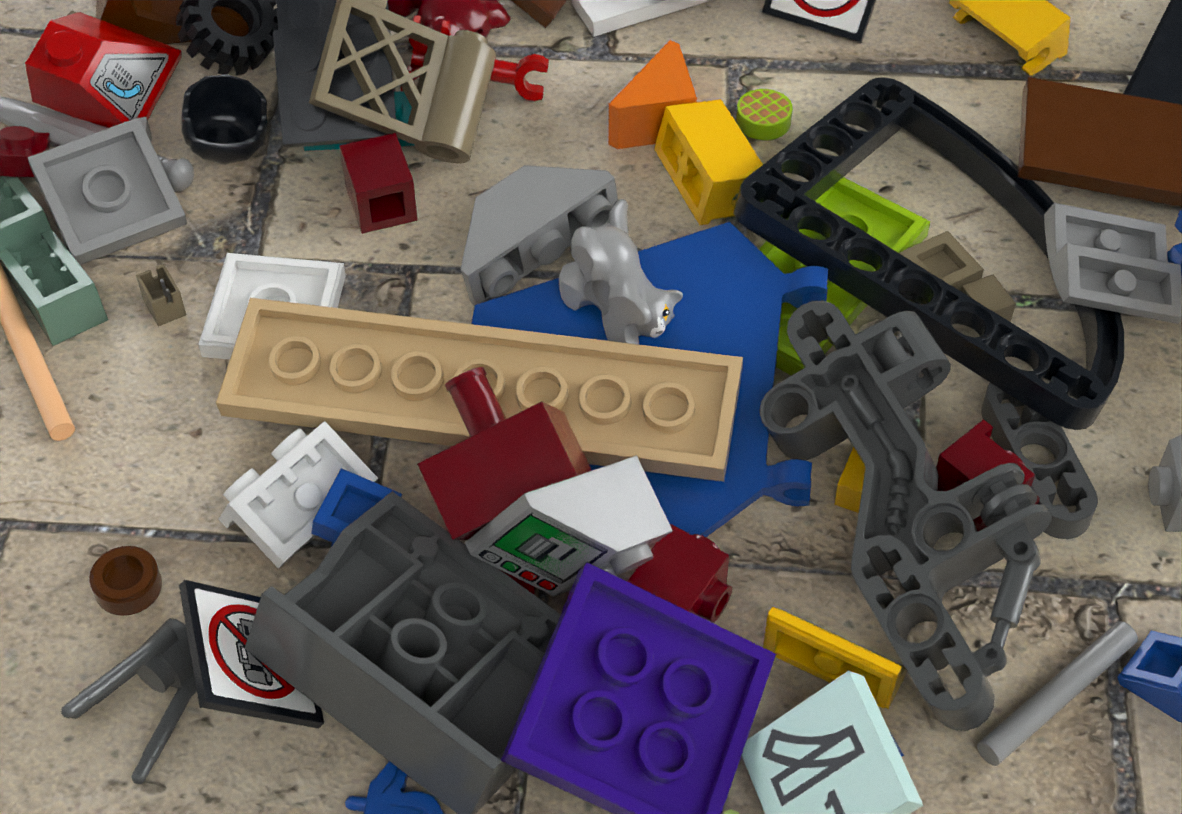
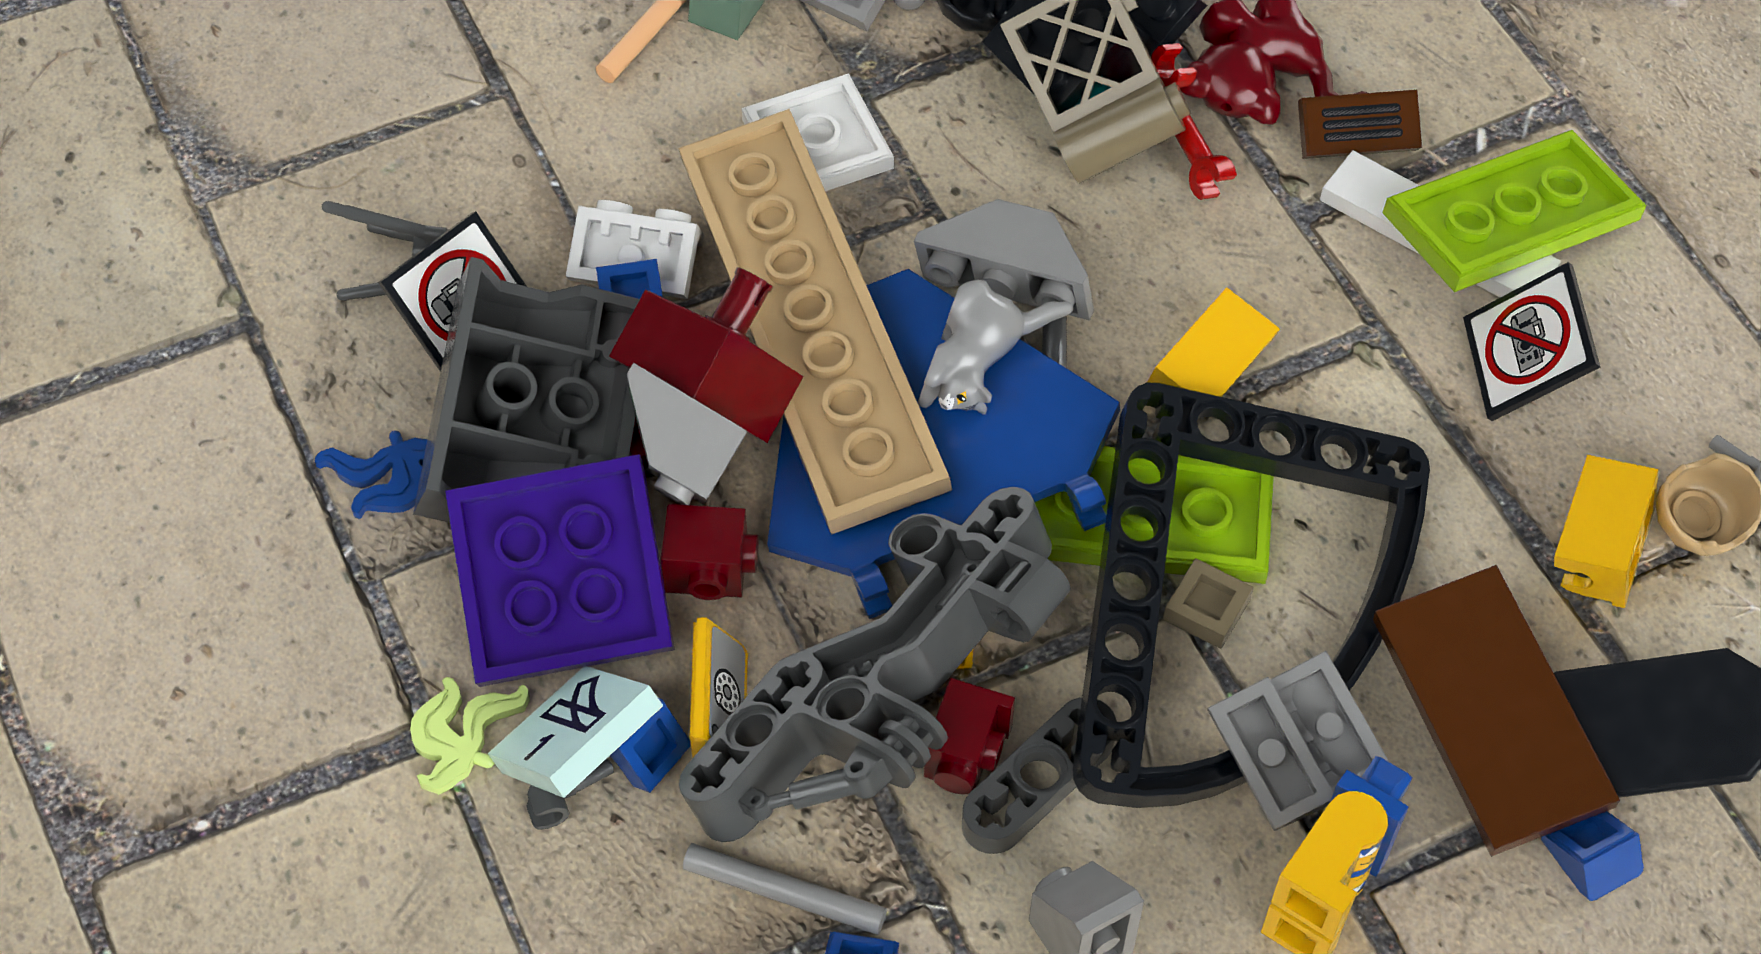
camera: 60 degrees right, 5 degrees up
reddish brown tile [89,546,162,616] -> none
dark tan piece [136,264,186,327] -> none
dark red brick [339,133,418,234] -> none
orange slope [608,40,697,149] -> none
lime tile [736,89,793,140] -> none
dark tan piece [961,274,1016,322] -> none

